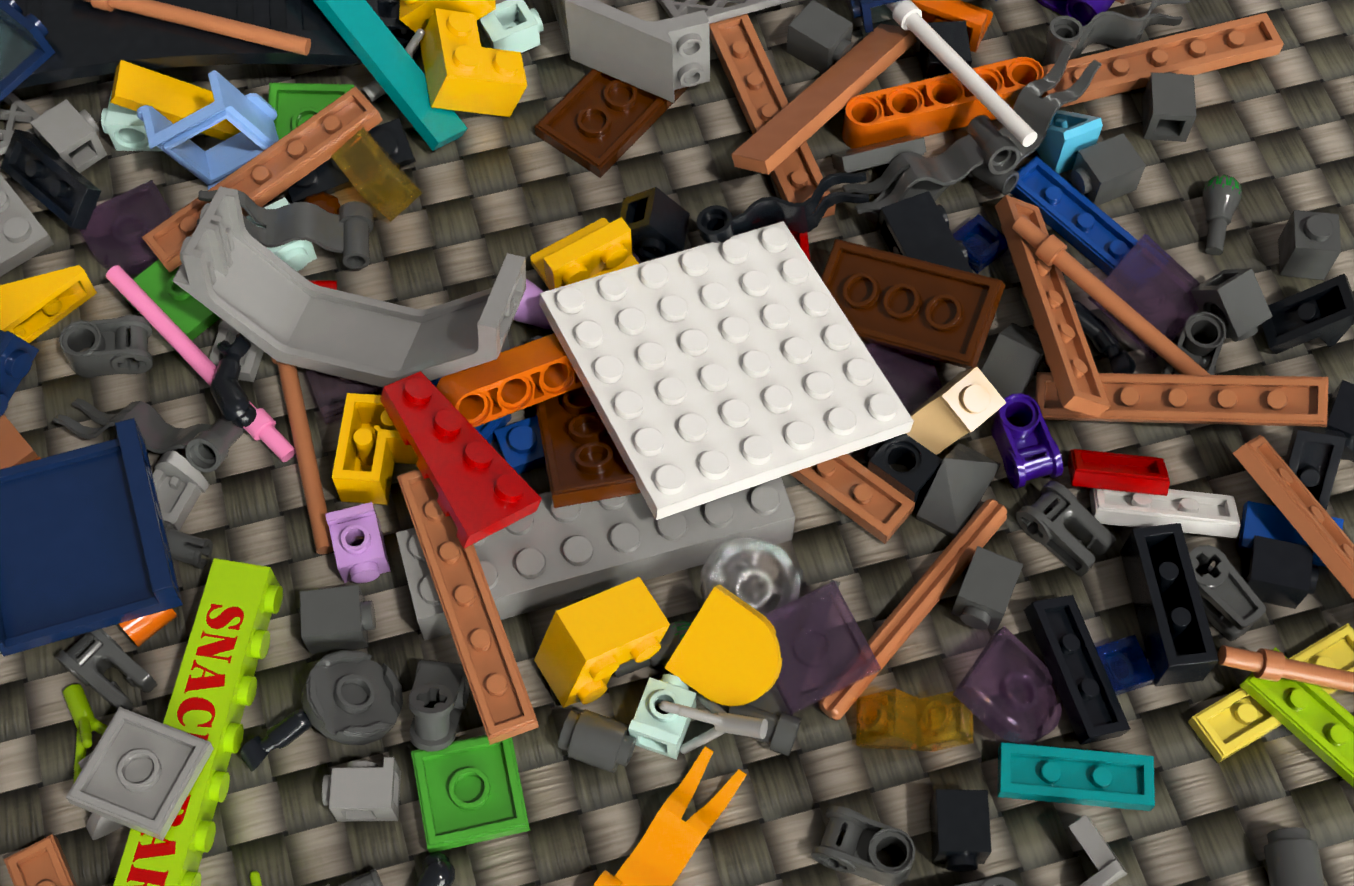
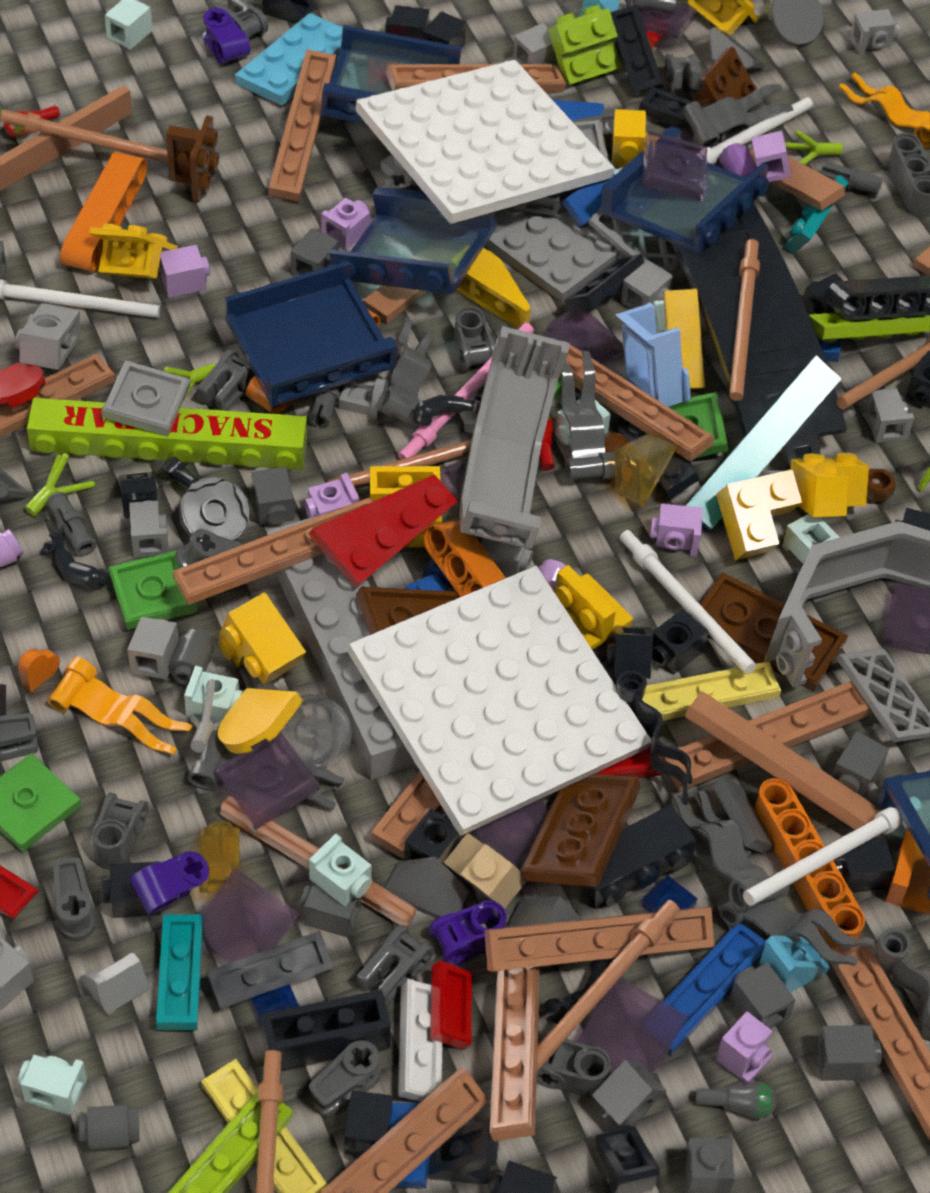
camera: 80 degrees right, 10 degrees down
none -> black slope [119,471,158,519]
none -> light grey brick [127,617,179,679]
none -> dark purple piece [129,851,209,914]
none -> light aqua brick [309,834,372,906]
none -> white bar [619,530,756,674]
none -> light yellow tile [642,662,781,721]
none -> lavender brick [650,504,703,557]
none -> black brick [652,609,708,675]
none -> lavender brick [716,1011,773,1084]

